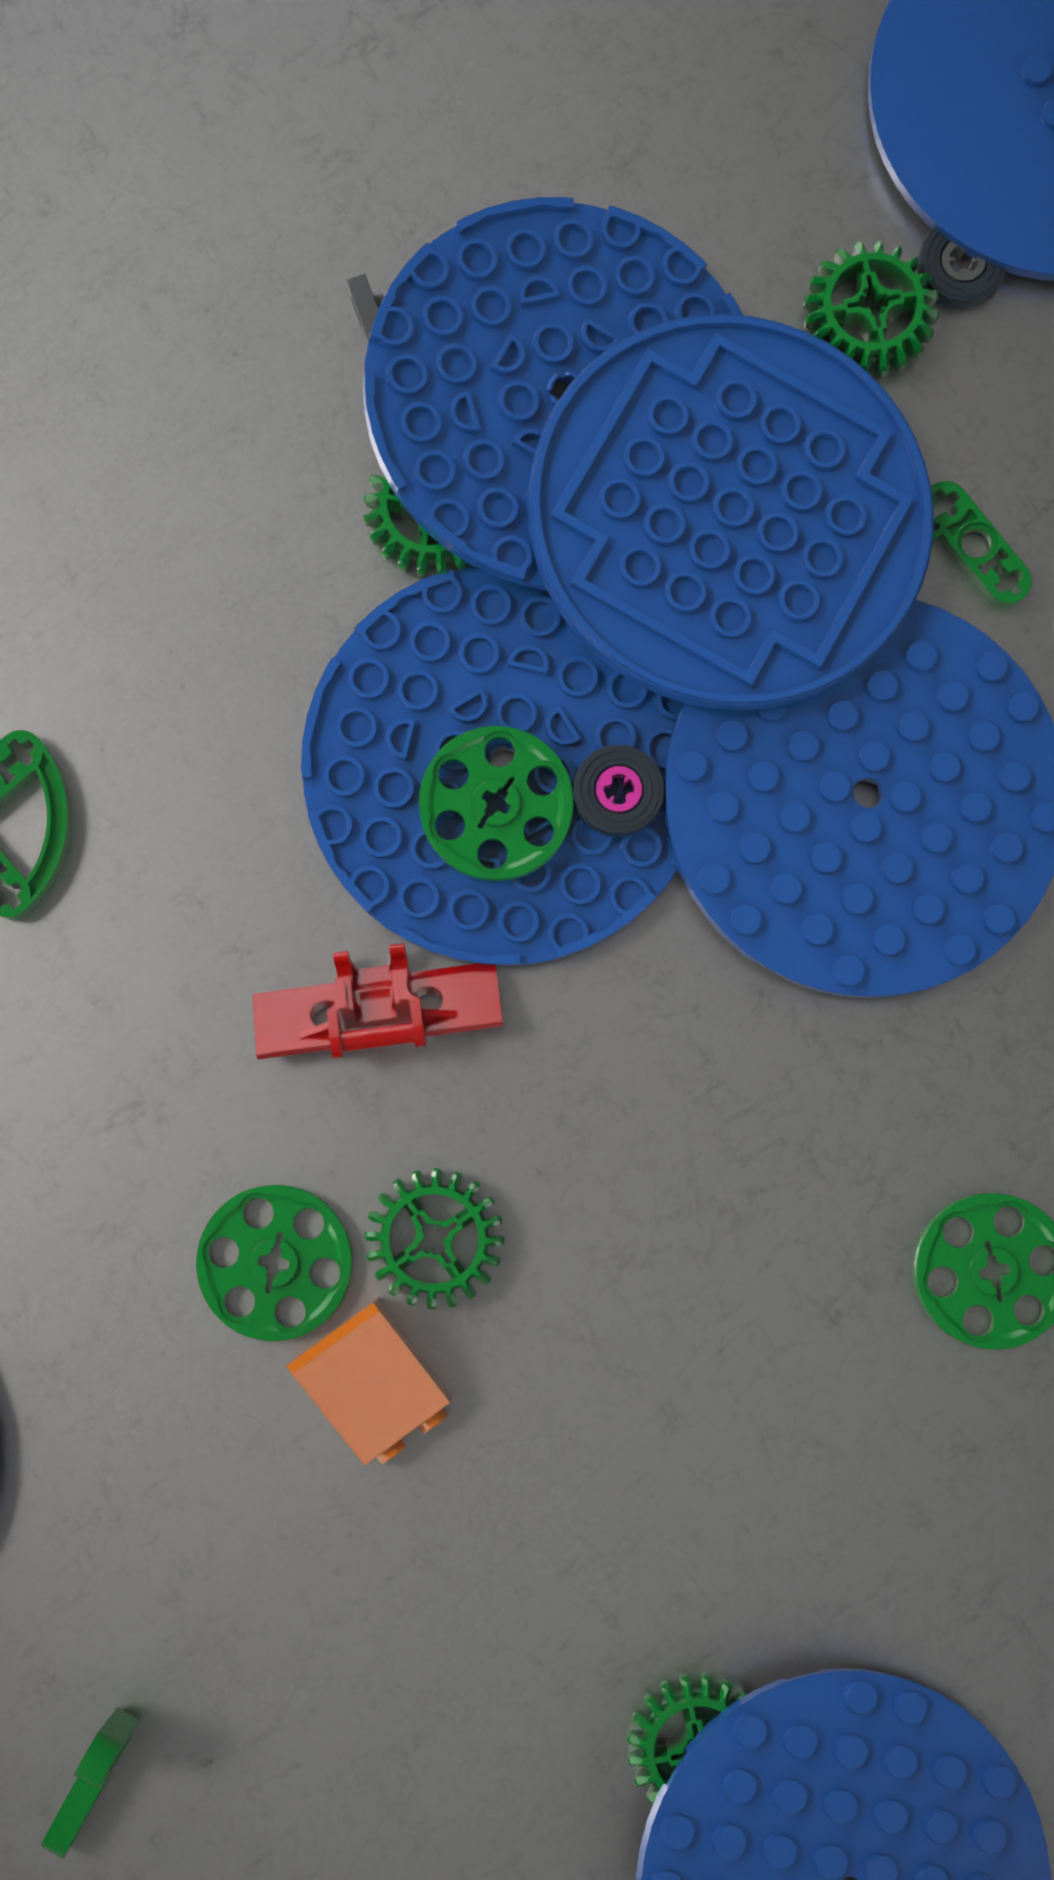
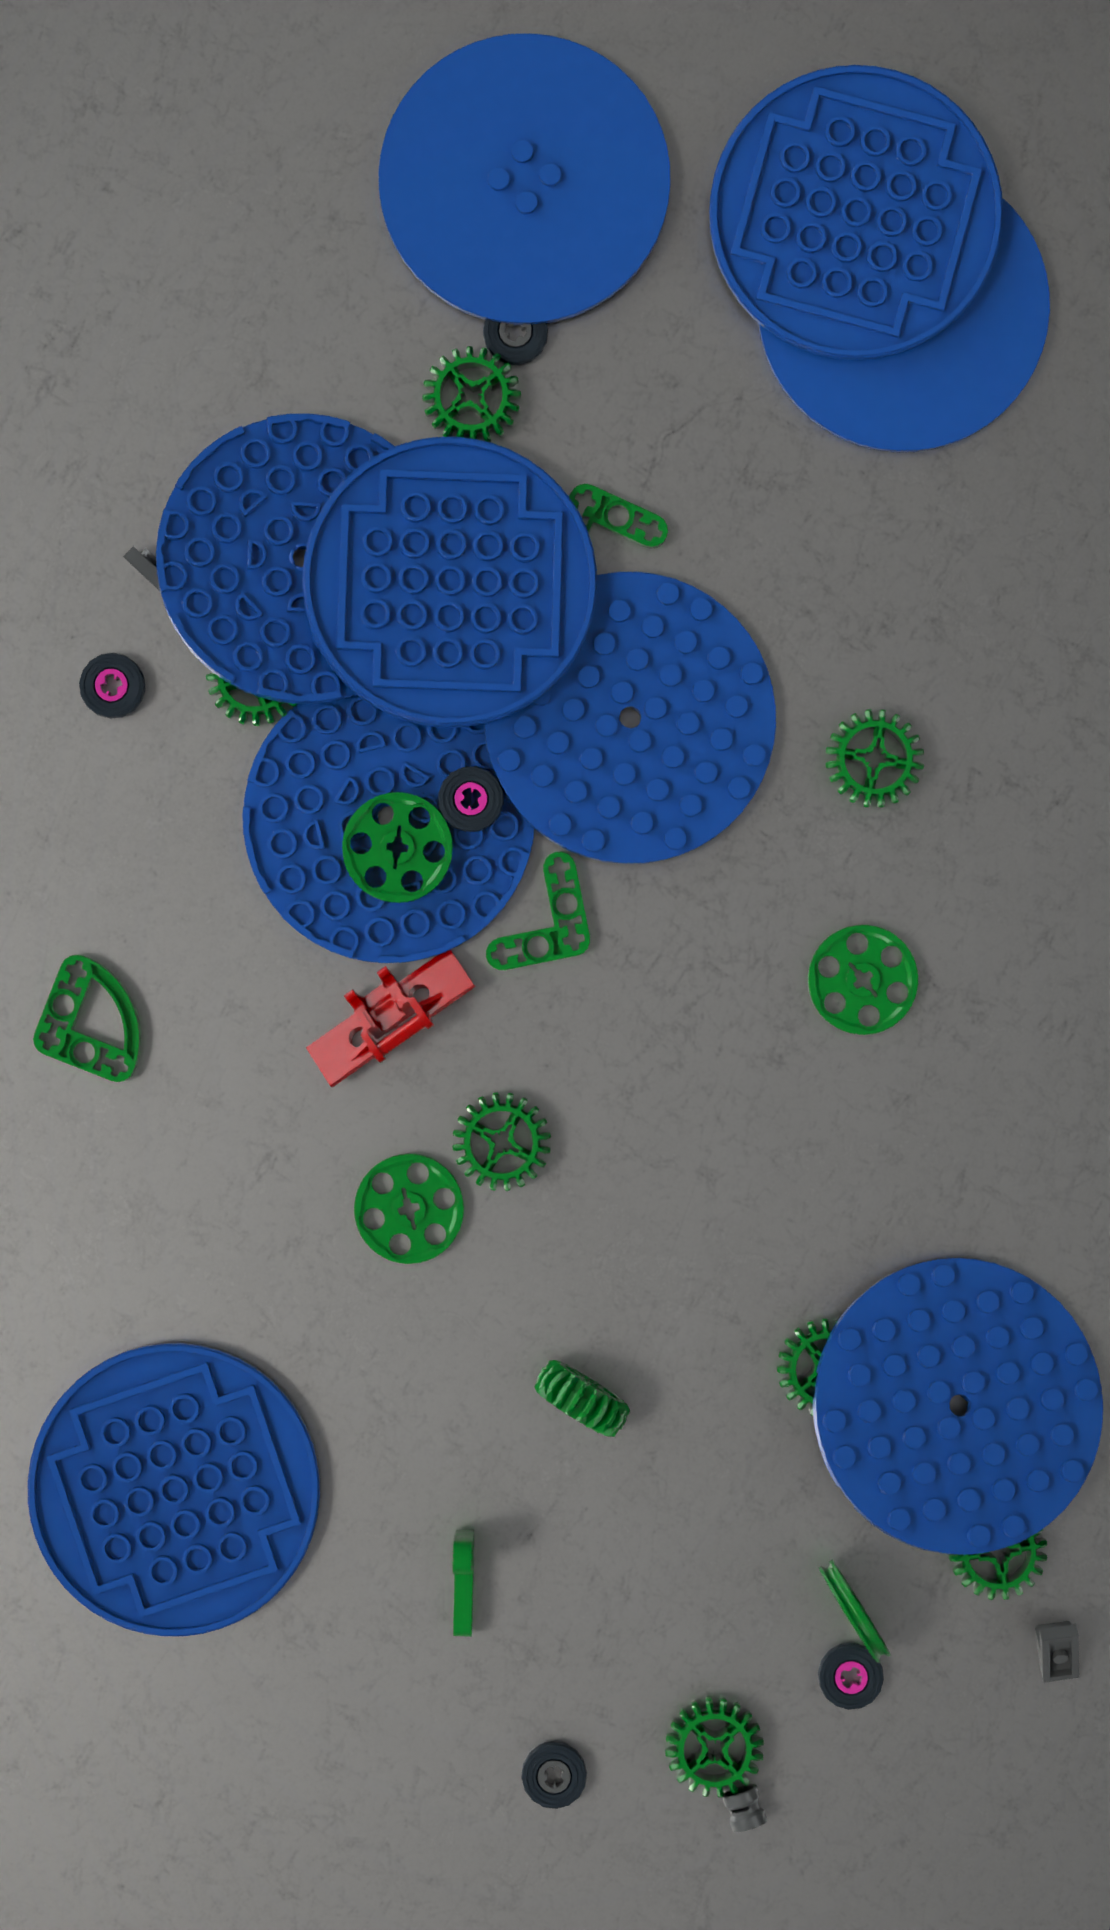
camera: 30 degrees left, 5 degrees up
orange slope [286,1297,452,1465] -> none
none -> black bush [79,653,145,719]
none -> green beam [486,852,590,970]
none -> green gear [534,1360,630,1437]

